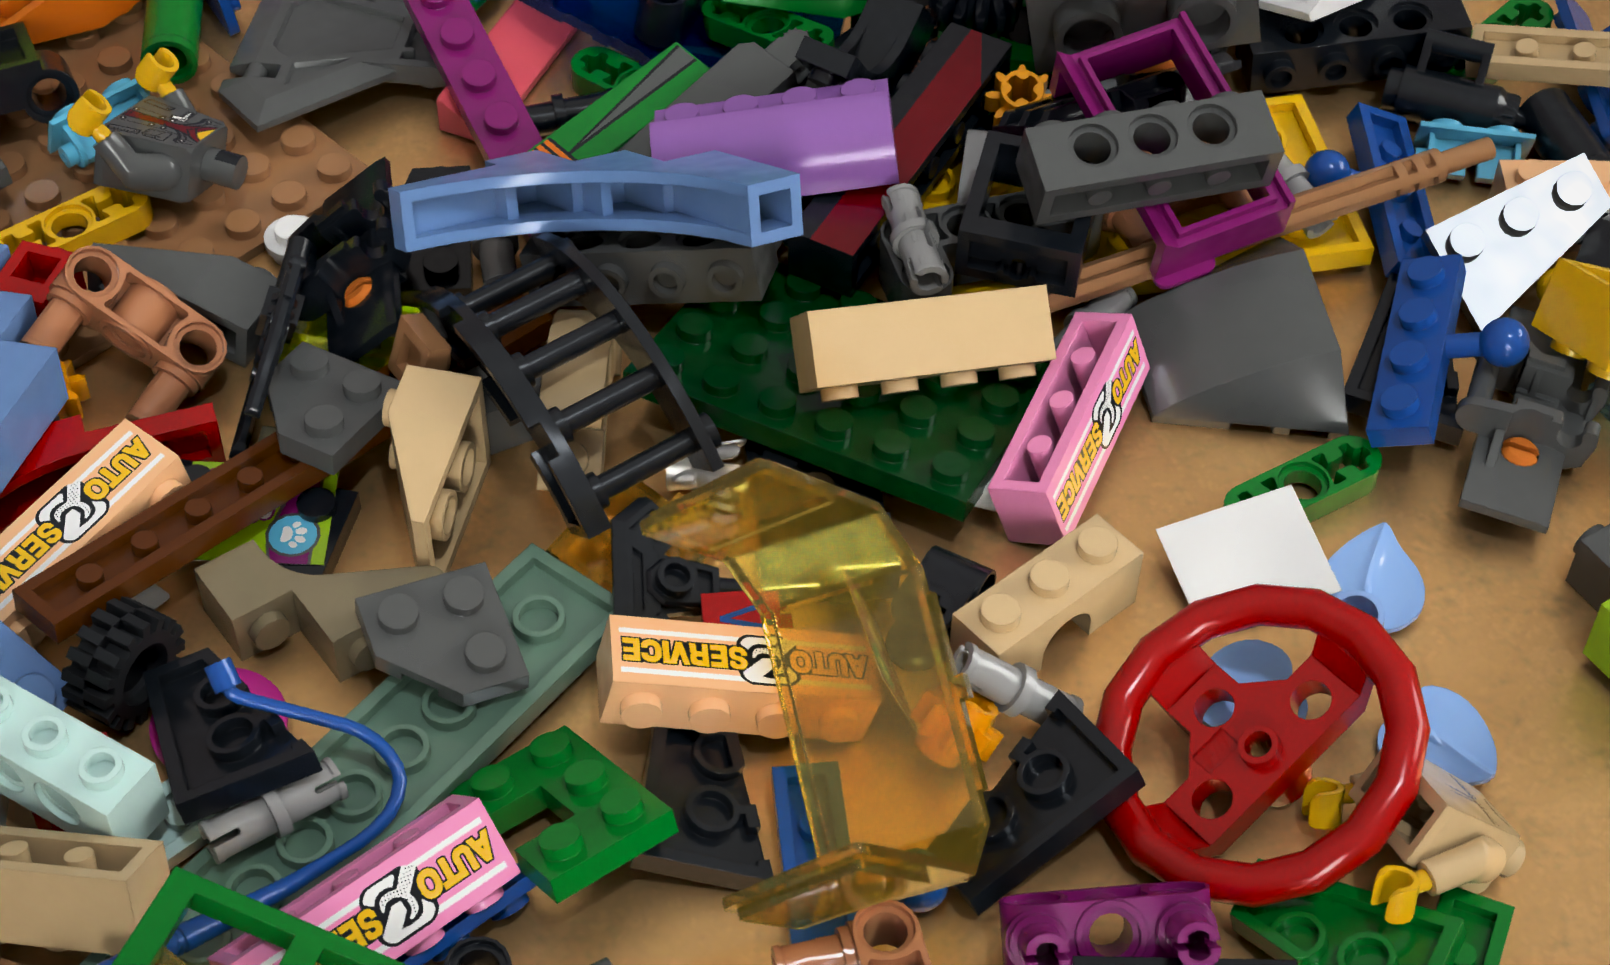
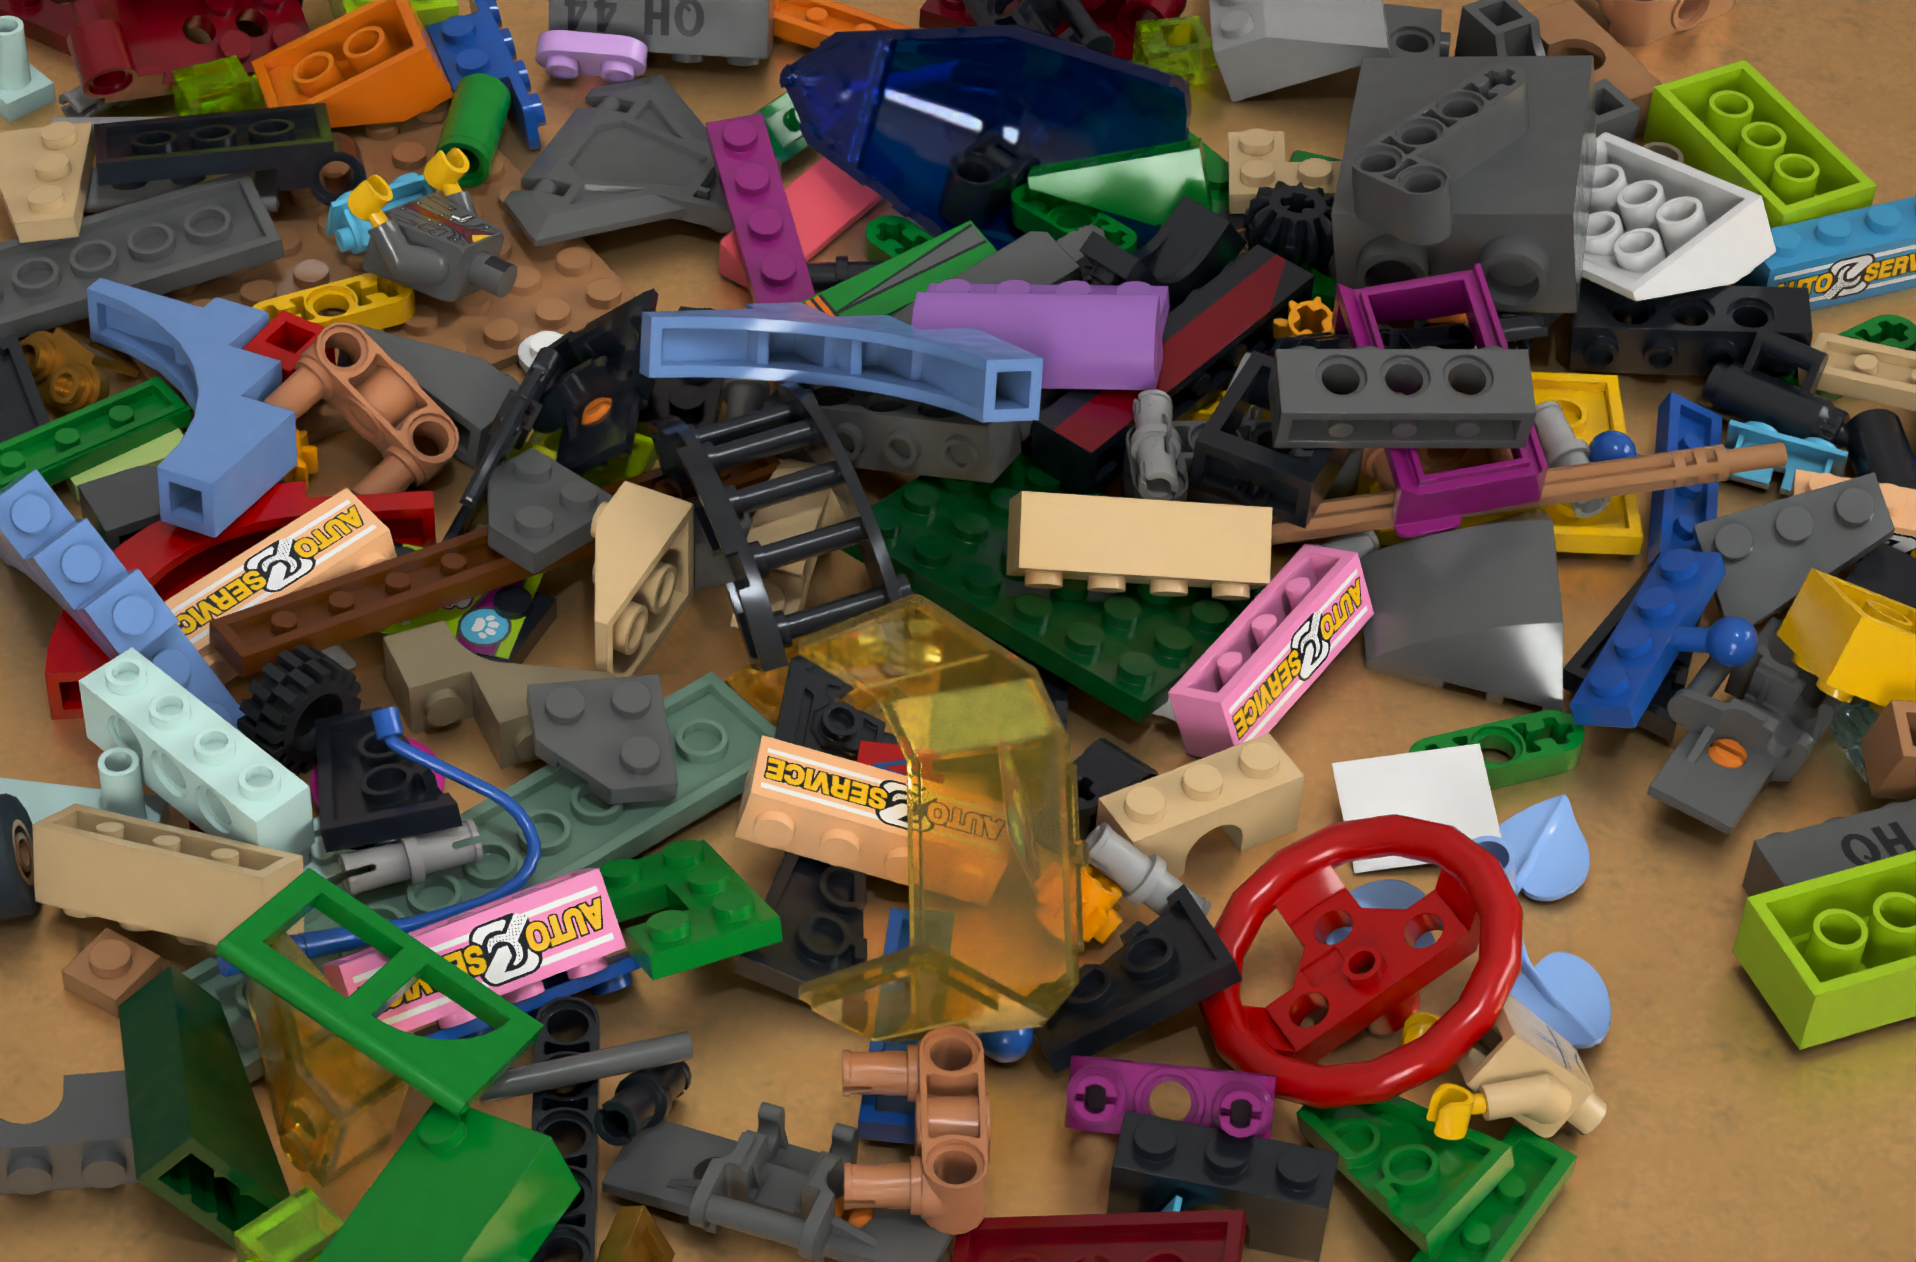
camera: 10 degrees right, 5 degrees down
medium nougat plate [388,313,452,381] -> none

